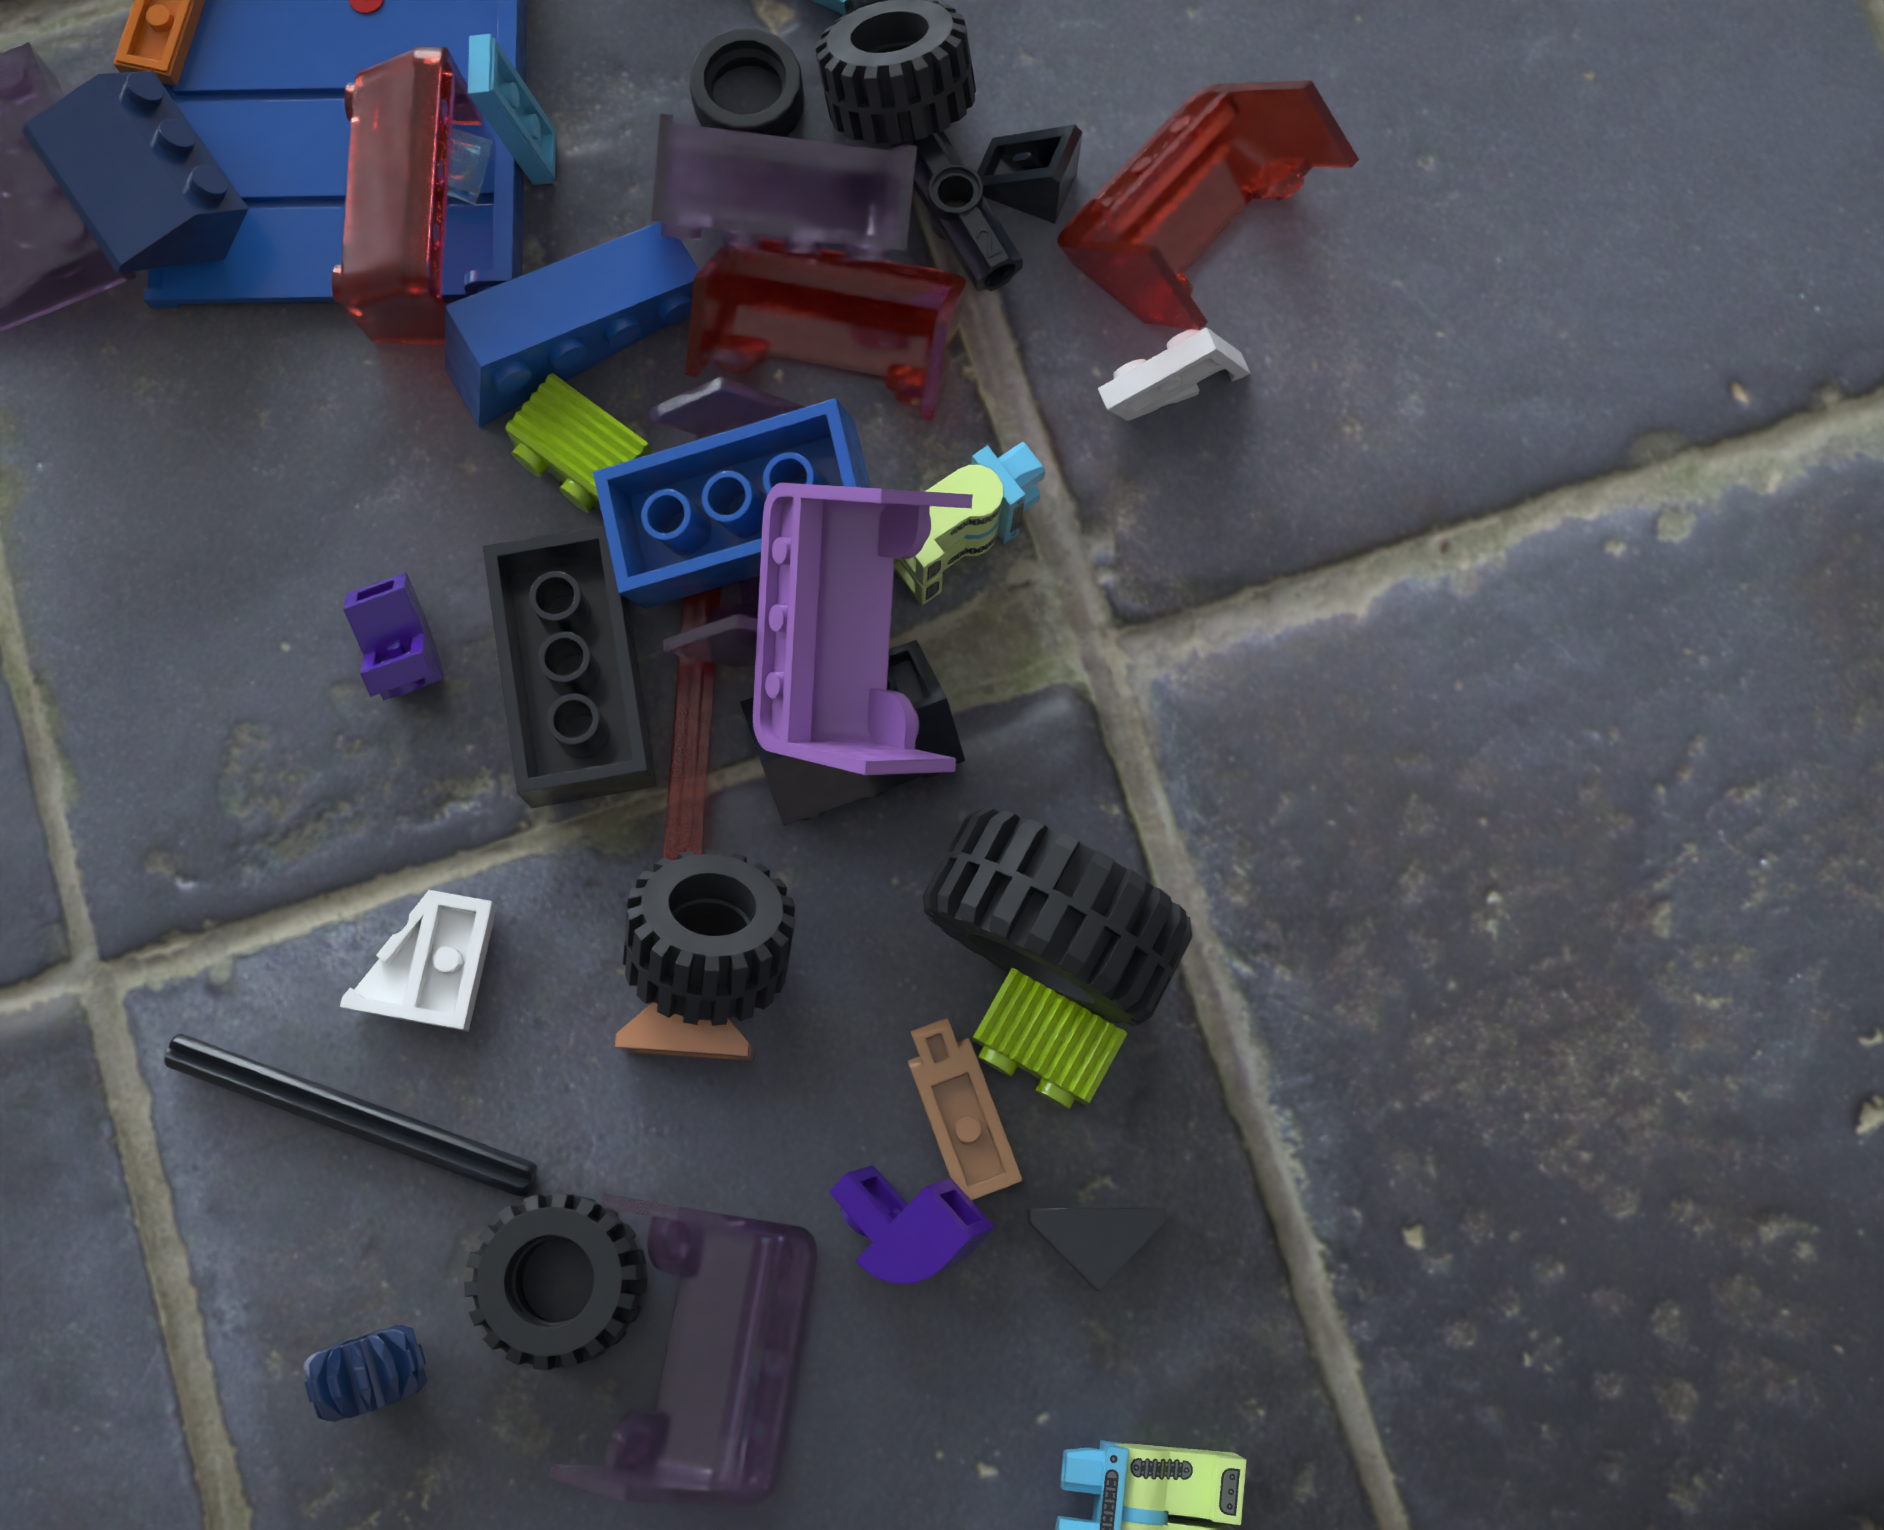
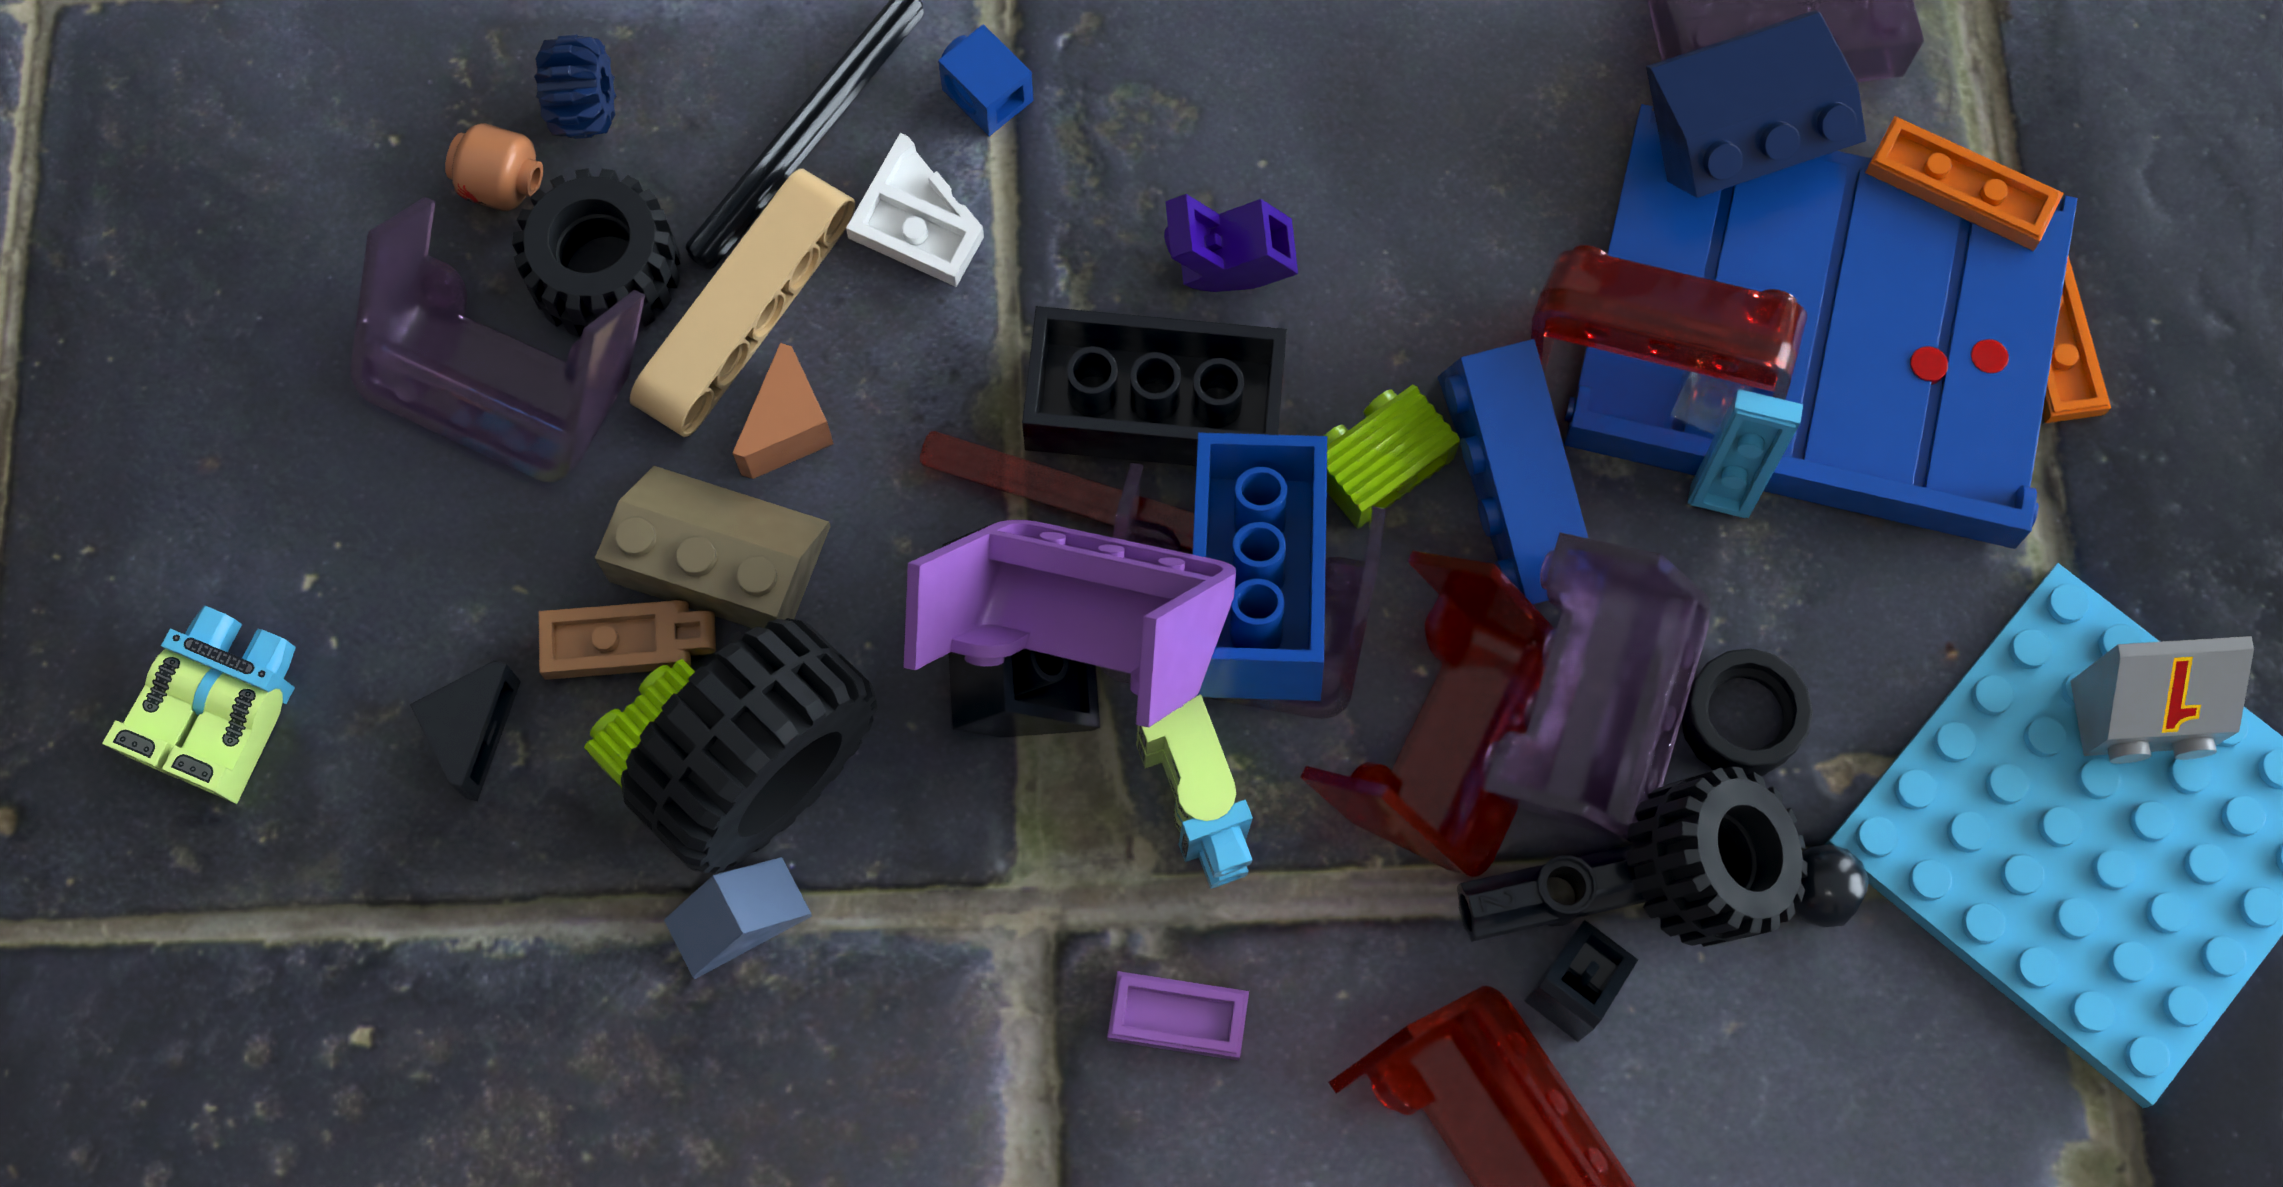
camera: 105 degrees right, 5 degrees down
black tyre [623,850,796,1026] -> none
dark purple brick [829,1165,996,1284] -> none
white wing [1098,327,1250,421] -> none
none -> nougat head [445,123,543,211]
none -> dark tan slope [595,466,831,628]
none -> tan beam [630,169,855,437]
none -> sand blue slope [664,857,812,979]
none -> blue brick [938,24,1033,137]
none -> medium lavender tile [1107,971,1249,1061]

